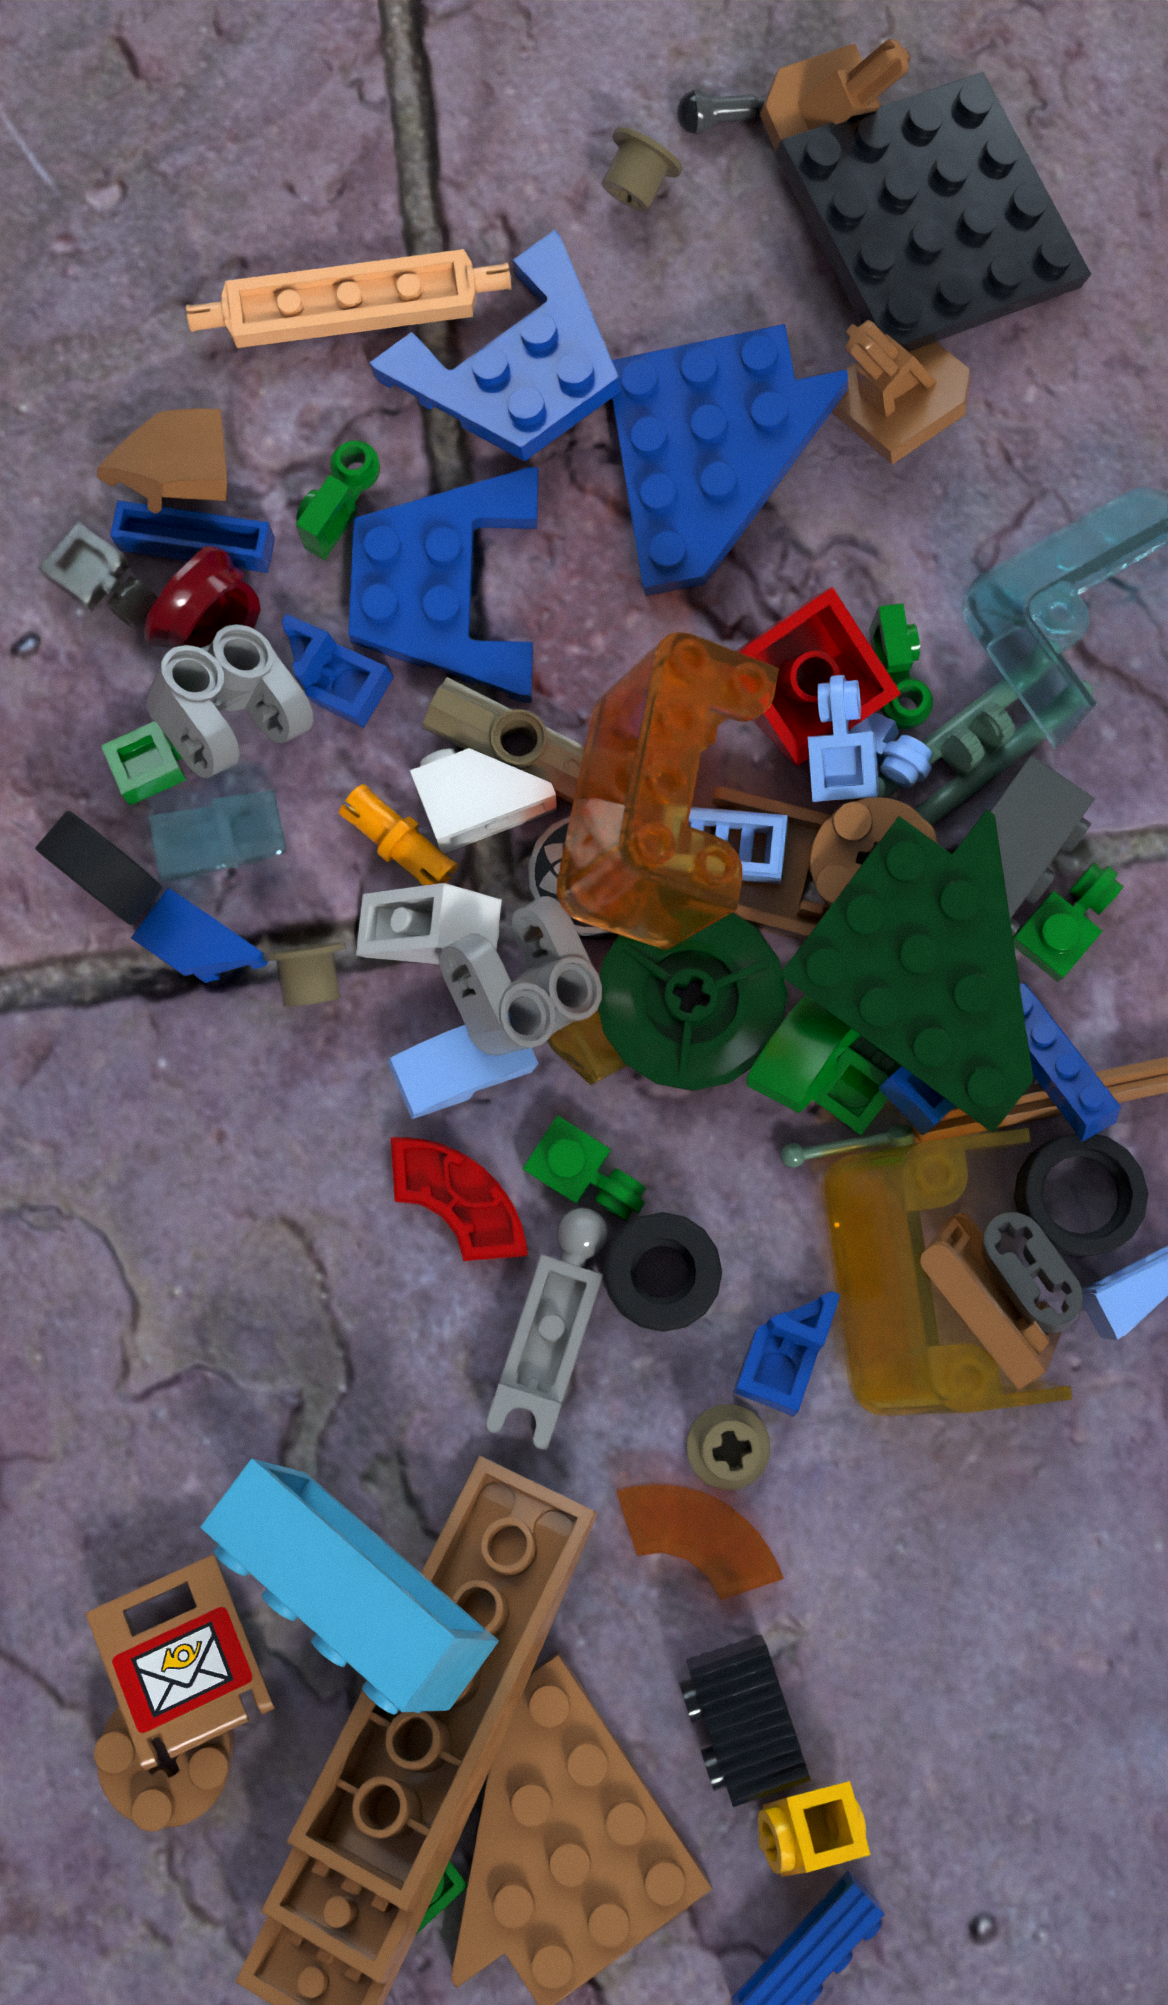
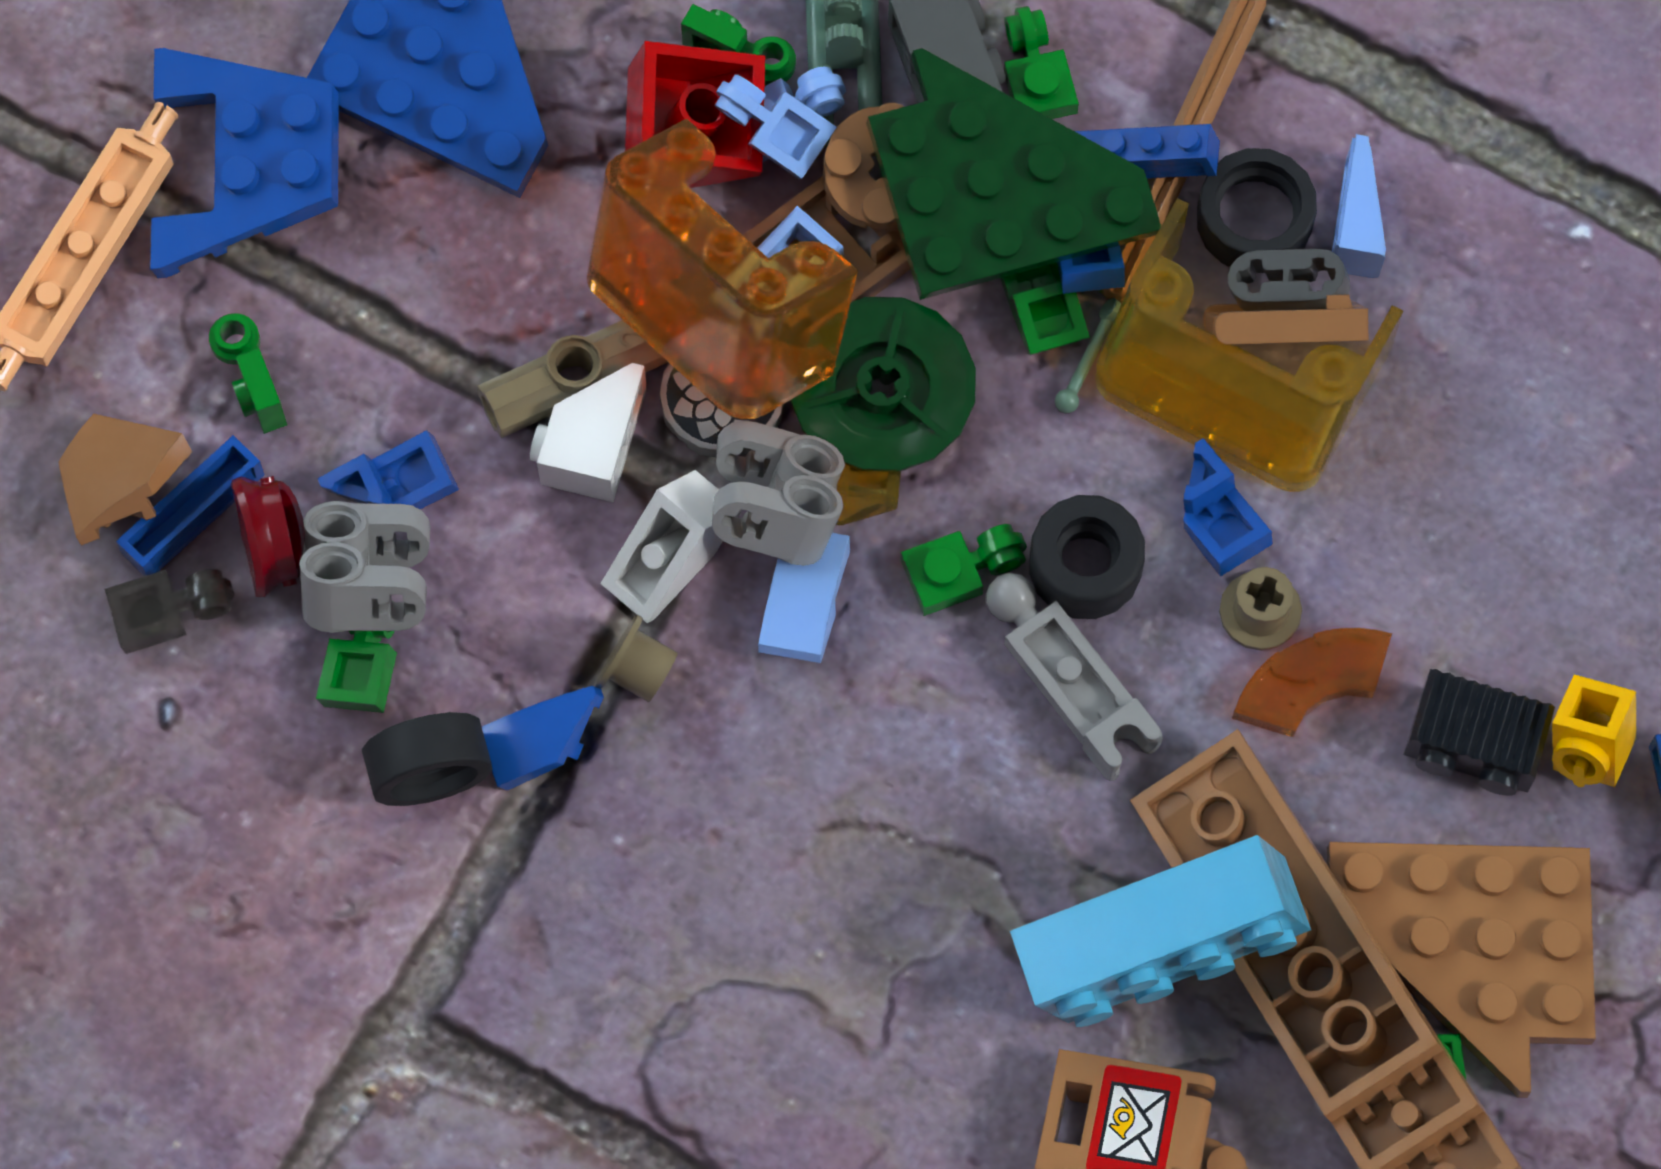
camera: 55 degrees left, 10 degrees down
clear light blue slope [148,790,286,882] -> none
light orange pin [338,784,459,886] -> none
blue wing [348,467,539,703] -> none
red tile [390,1137,529,1261] -> none
green slope [746,994,860,1113] -> none

